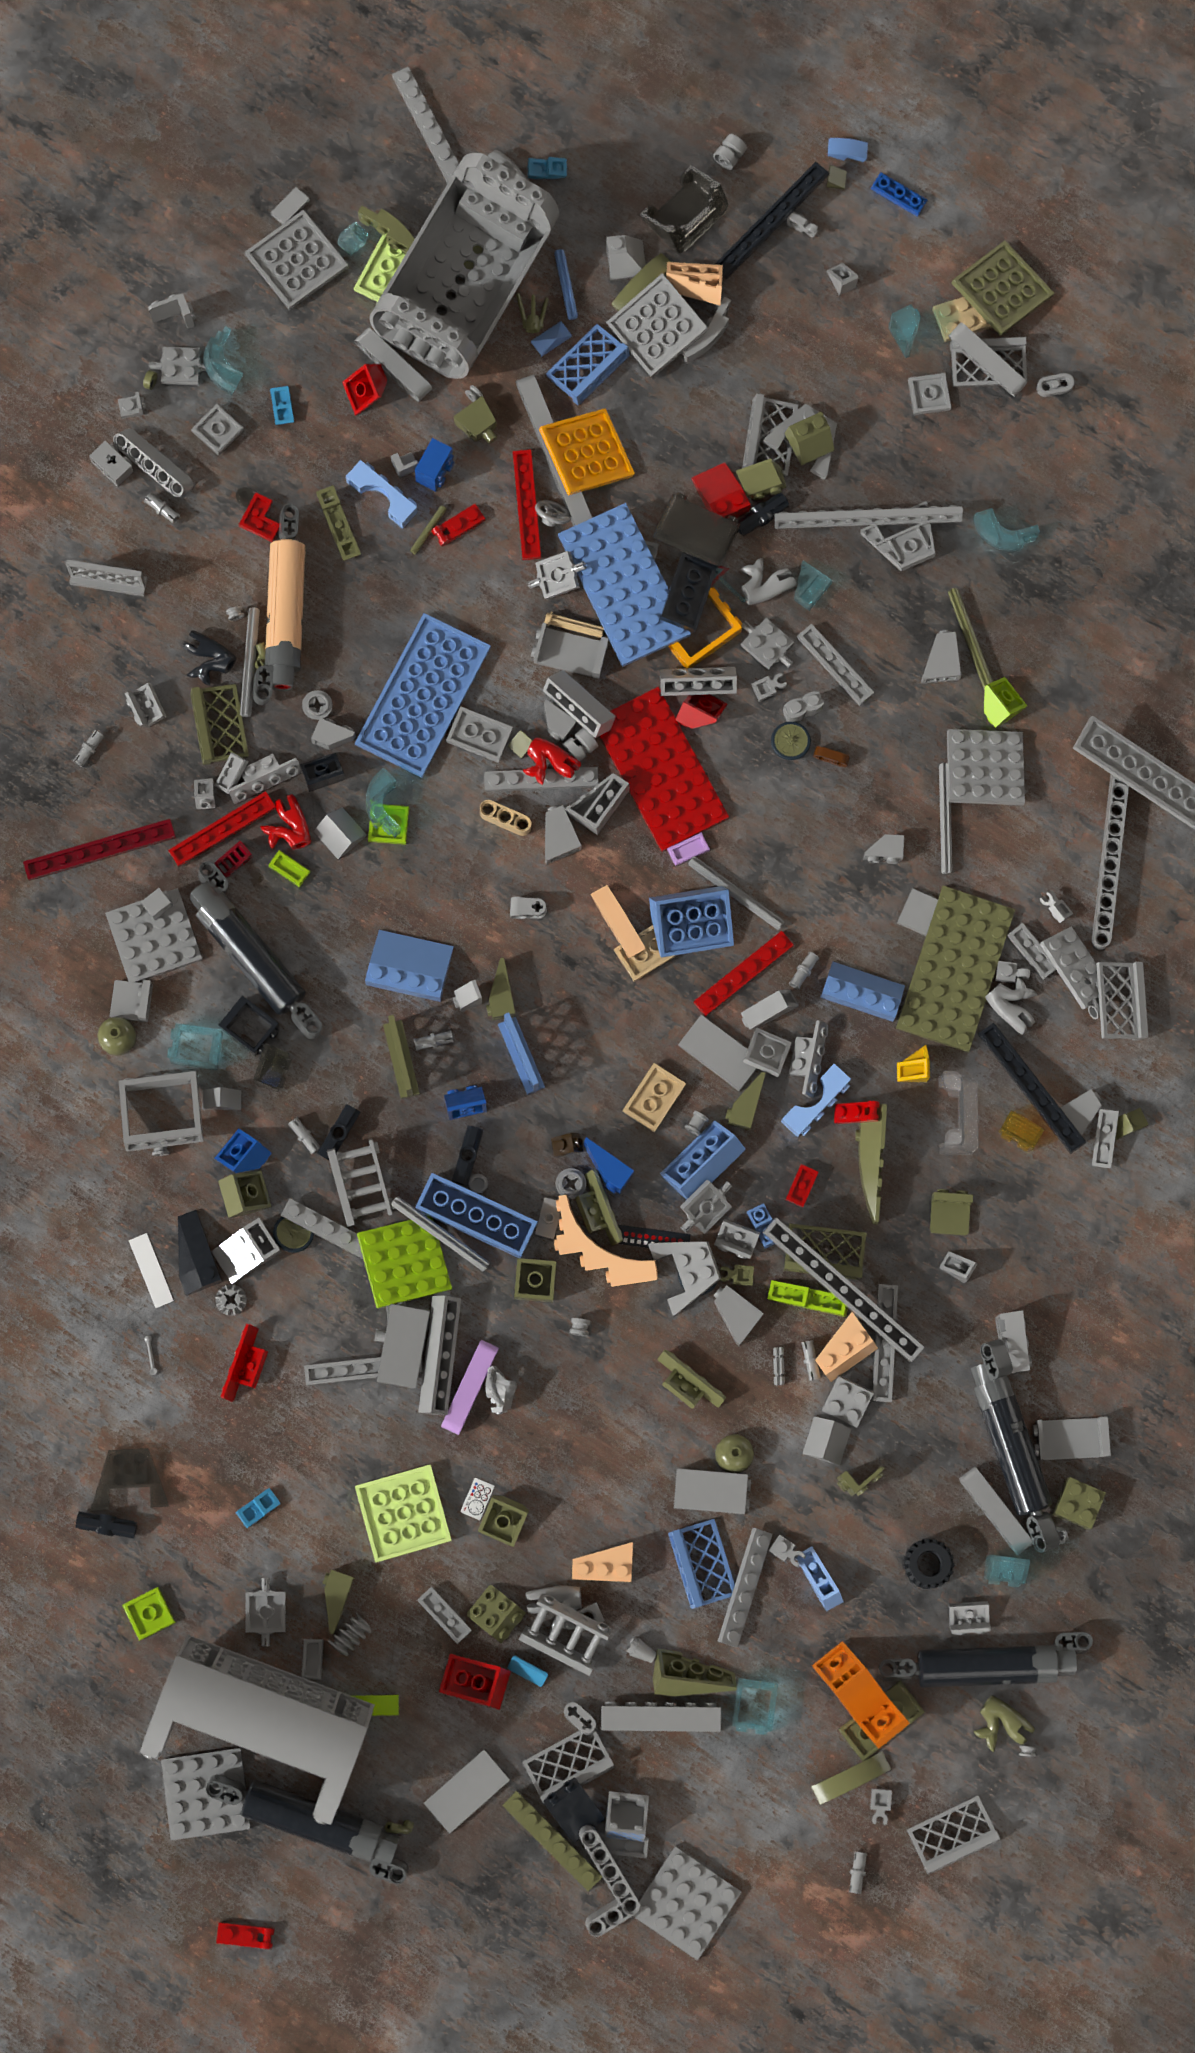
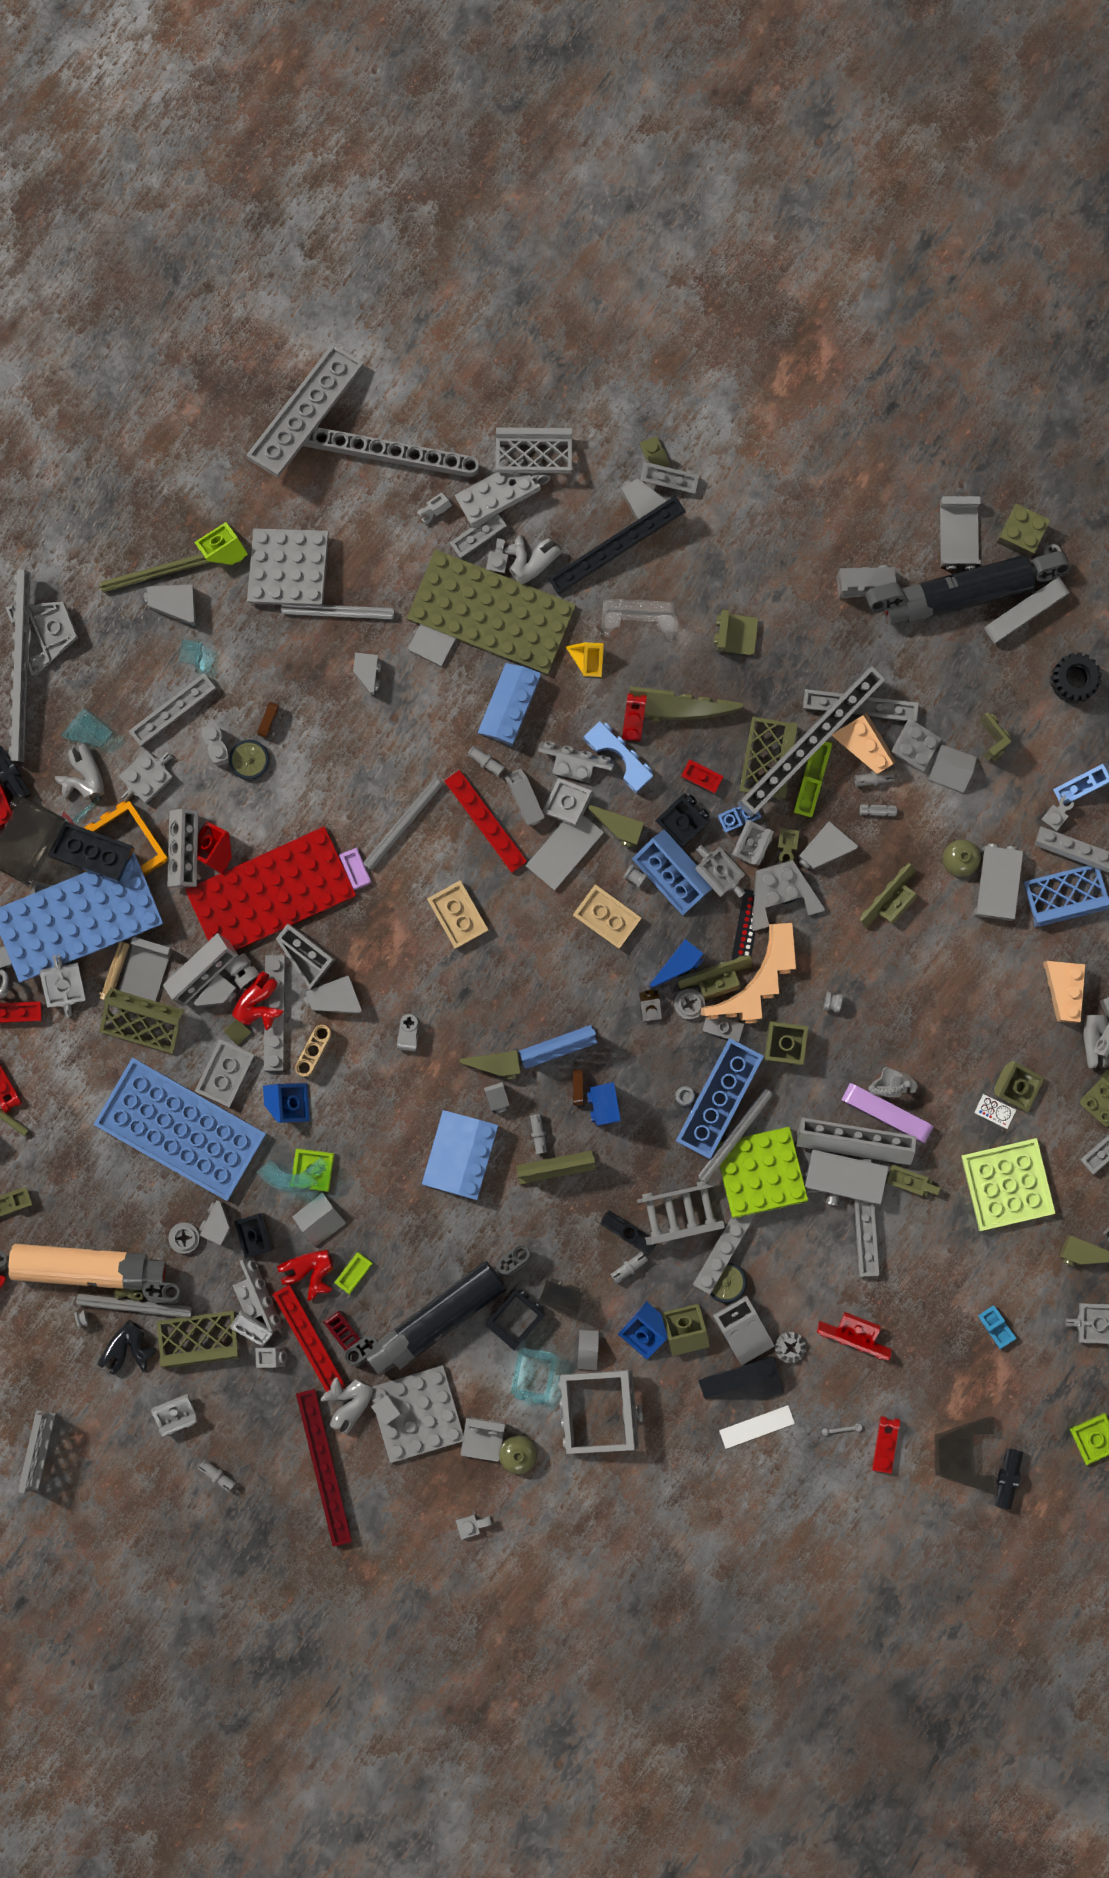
camera: 85 degrees left, 5 degrees up
black piece [452,1125,484,1186] -> none
light nougat slope [590,885,646,959] -> none
medium blue slope [649,886,734,958] -> none
light grey plate [751,673,787,702] -> none
light grey slope [939,1251,977,1283] -> none
clear light blue arch [973,508,1040,551] -> none
clear light blue slope [984,1555,1030,1588] -> none
clear yellow brick [998,1110,1045,1152] -> none
none -> olive fence [99,988,184,1054]
none -> clear light blue panel [179,639,204,668]
none -> blue slope [263,1083,310,1123]
none -> light grey piece [321,1377,374,1435]
none -> light grey plate [456,1514,492,1540]
none -> reddish brown beam [573,1069,583,1106]
none -> black plate [655,793,711,848]
none -> red plate [872,1416,900,1474]
none -> olive hinge [885,1165,940,1197]

